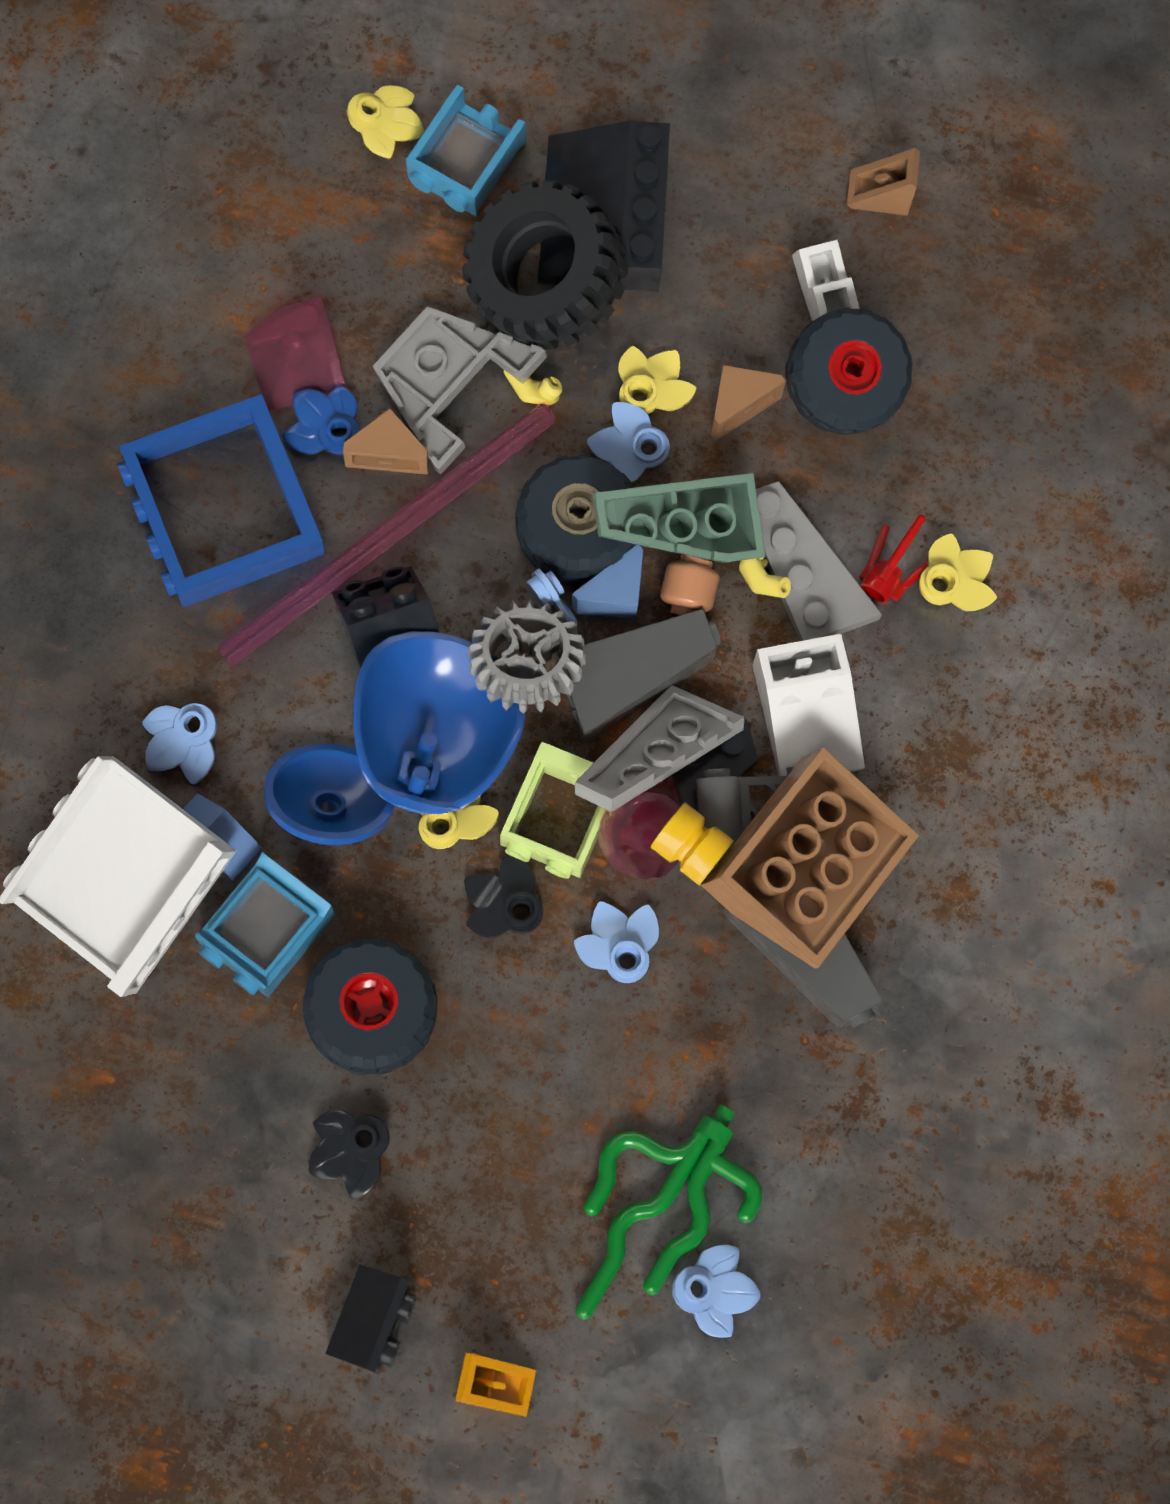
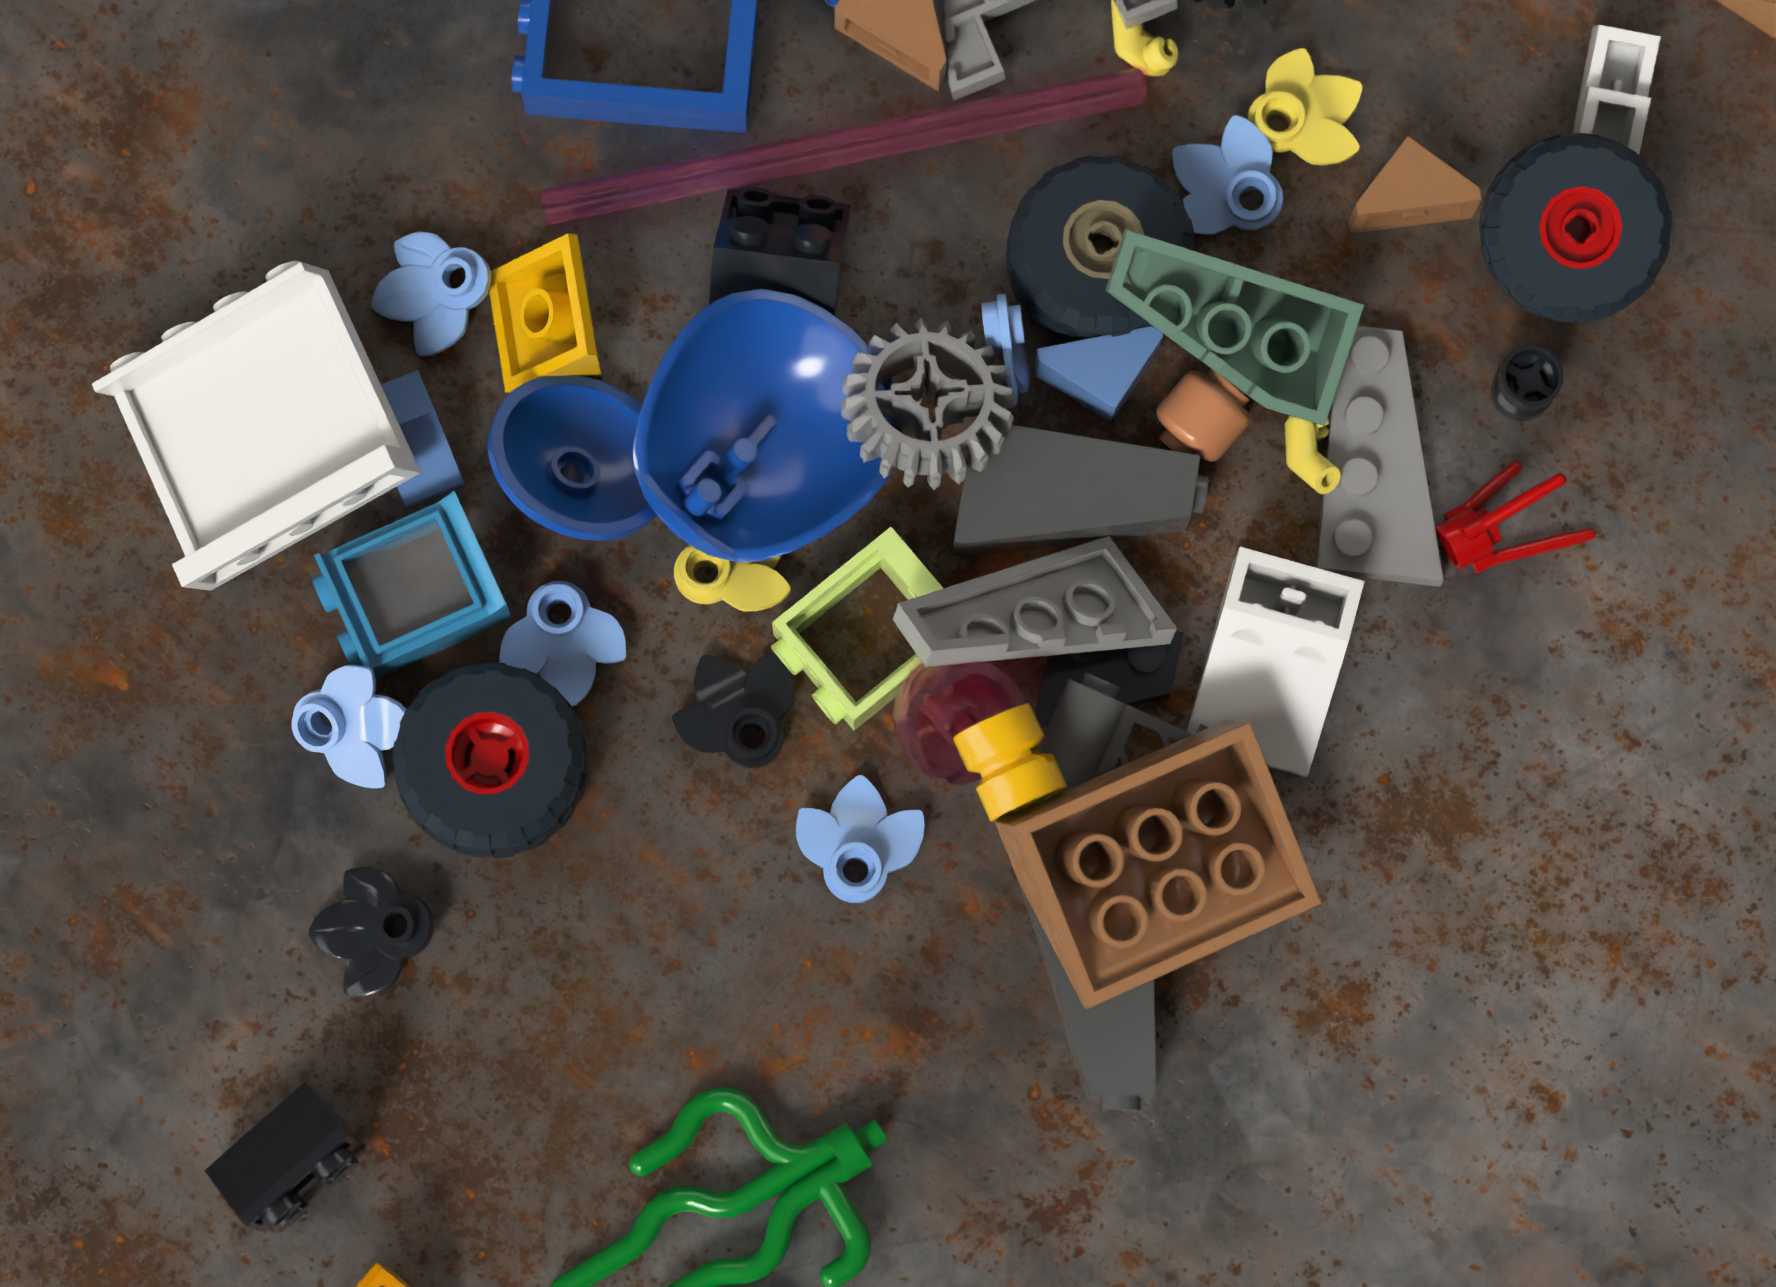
camera: 30 degrees right, 5 degrees up
light yellow plate [919,533,997,611] -> none
none -> light blue plate [292,665,406,788]
none -> yellow slope [489,233,602,393]
none -> light blue plate [499,581,626,707]
none -> black wheel [1491,345,1564,421]

